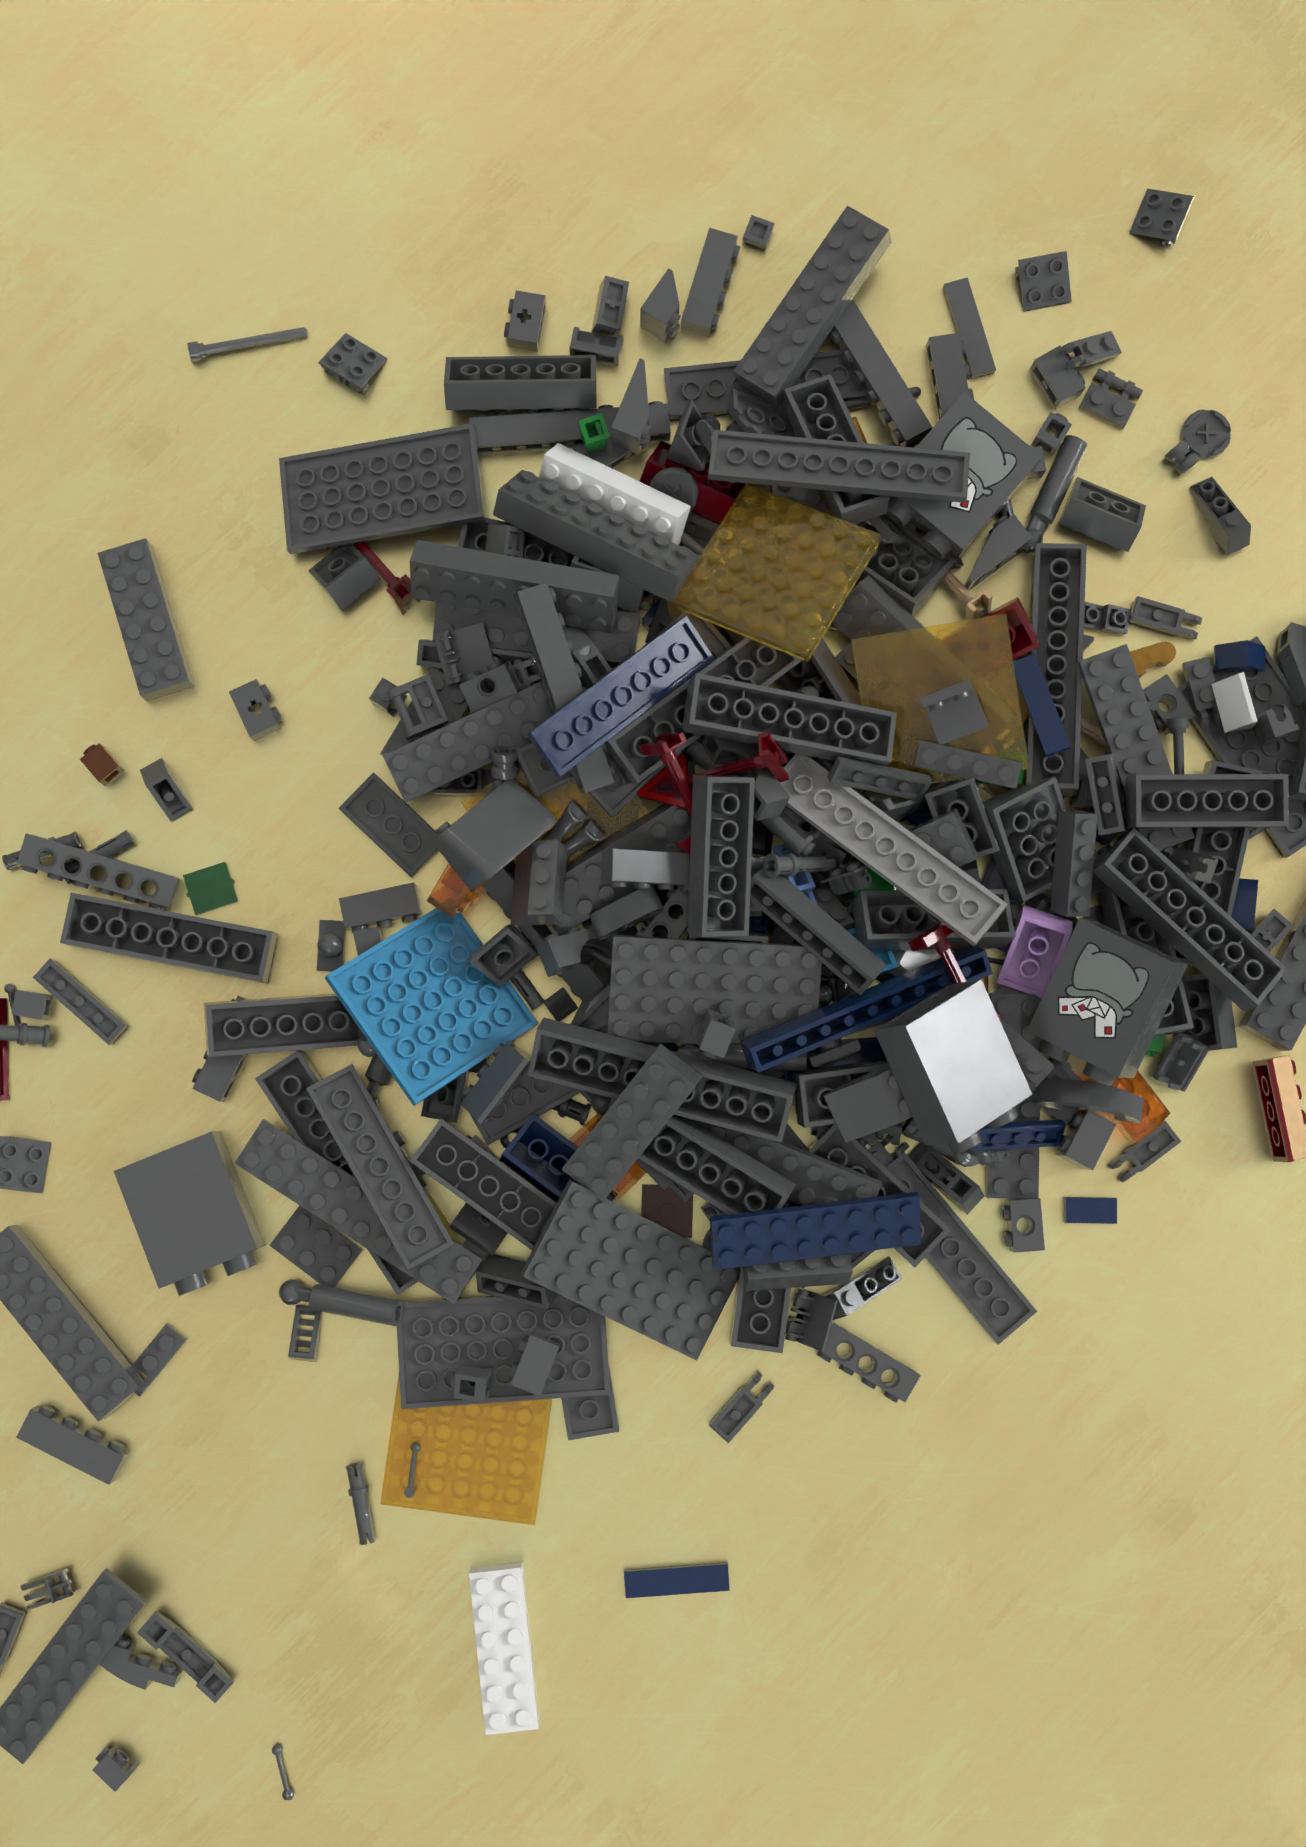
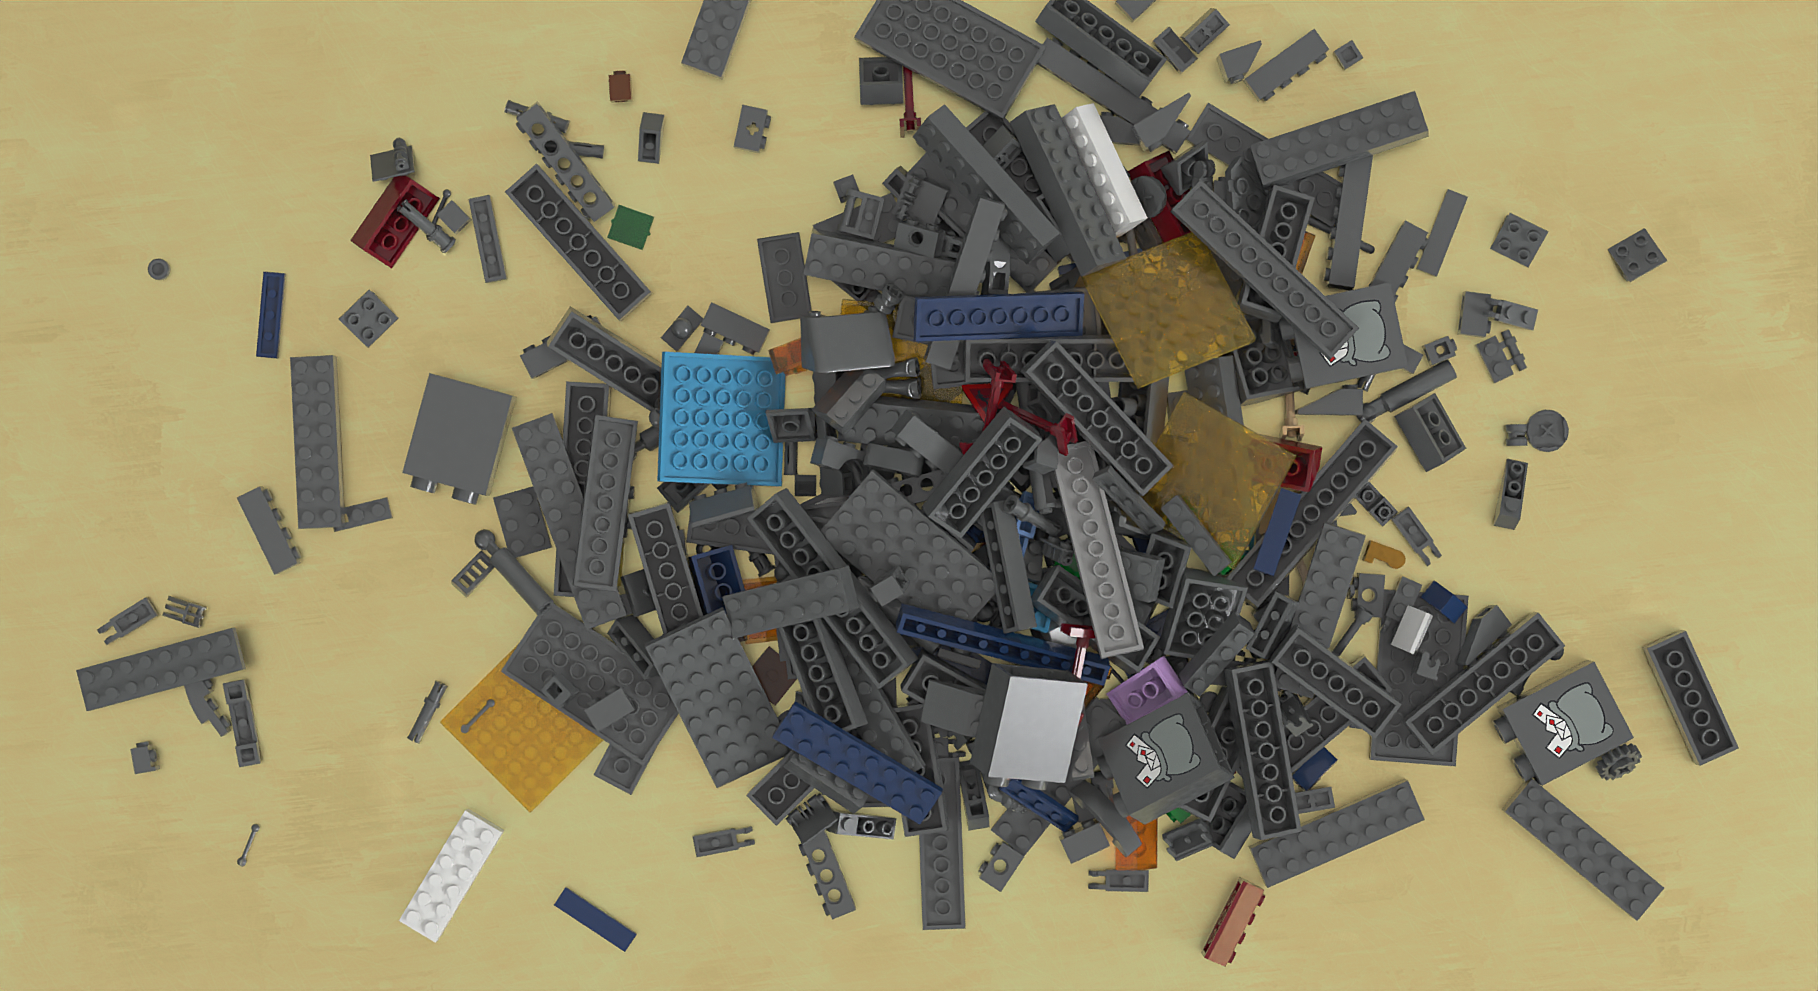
camera: 40 degrees right, 5 degrees up
green brick [578,413,611,453] -> none
dark grey bracket [919,678,988,745] -> none
dark blue tile [1064,1197,1117,1224] -> none

